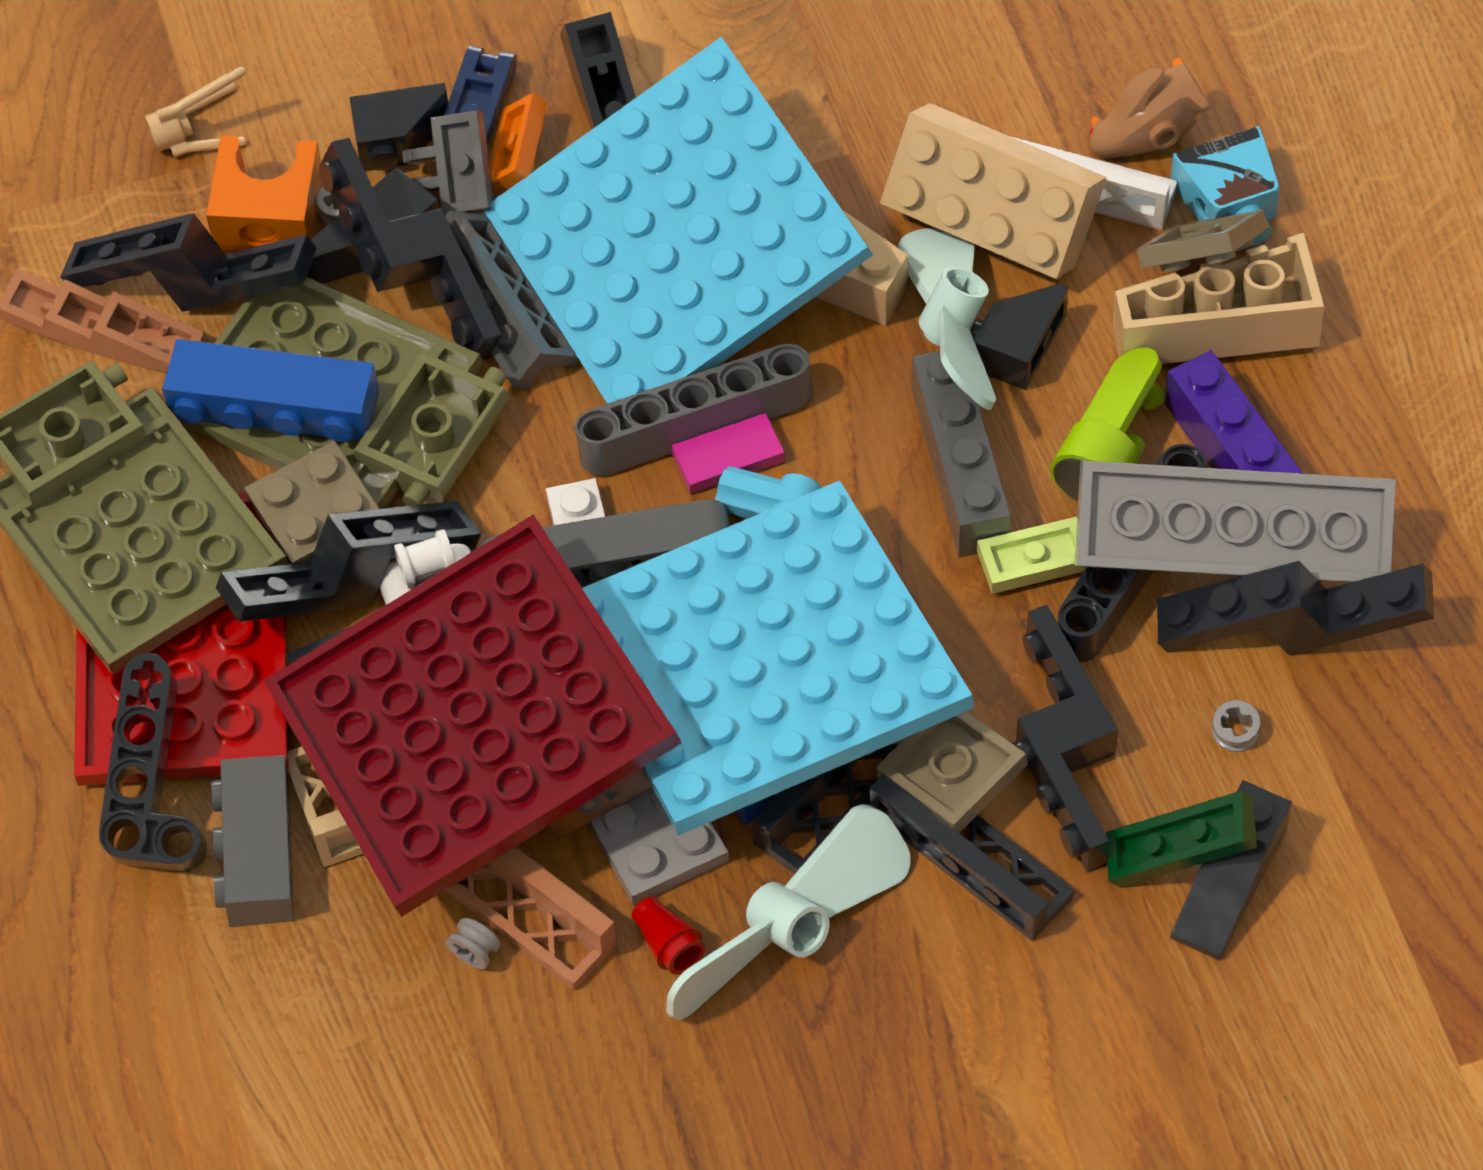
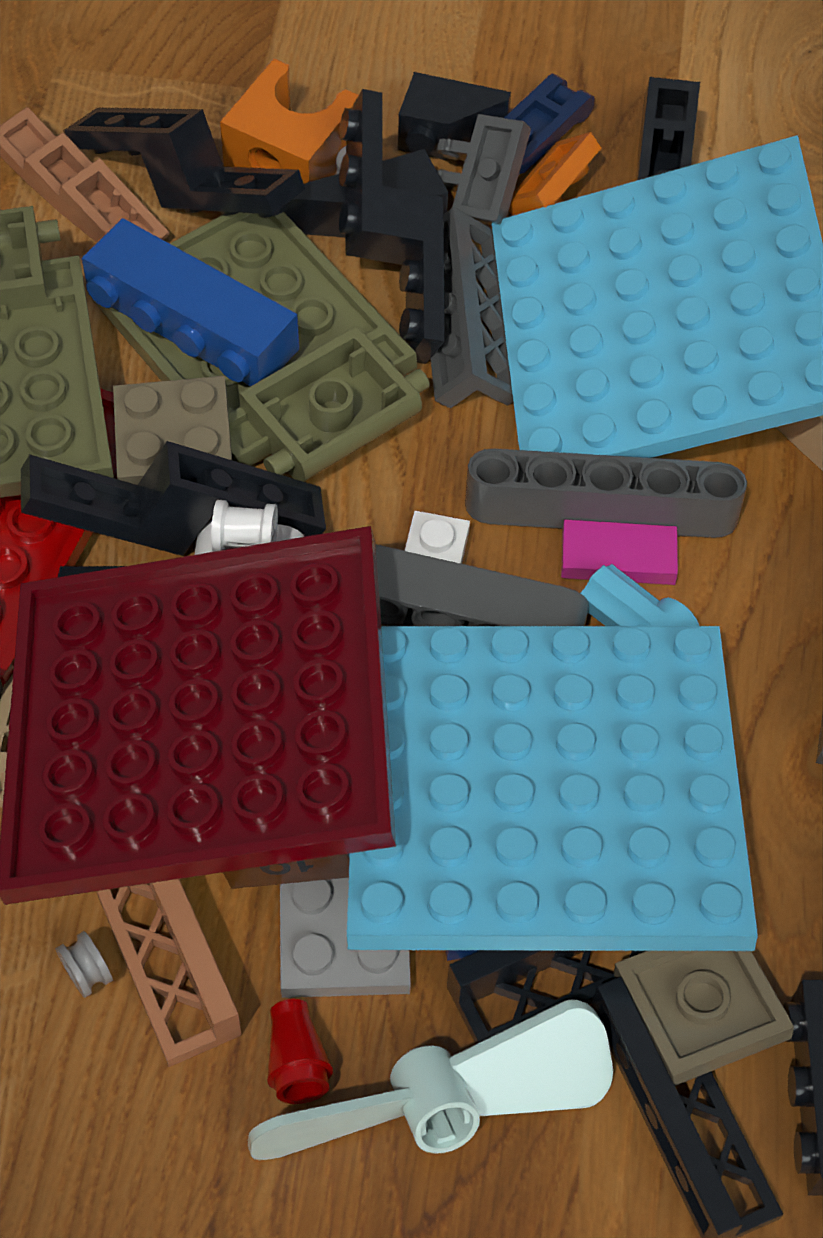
camera: 20 degrees right, 0 degrees up
tan plant [145,67,247,158] -> none

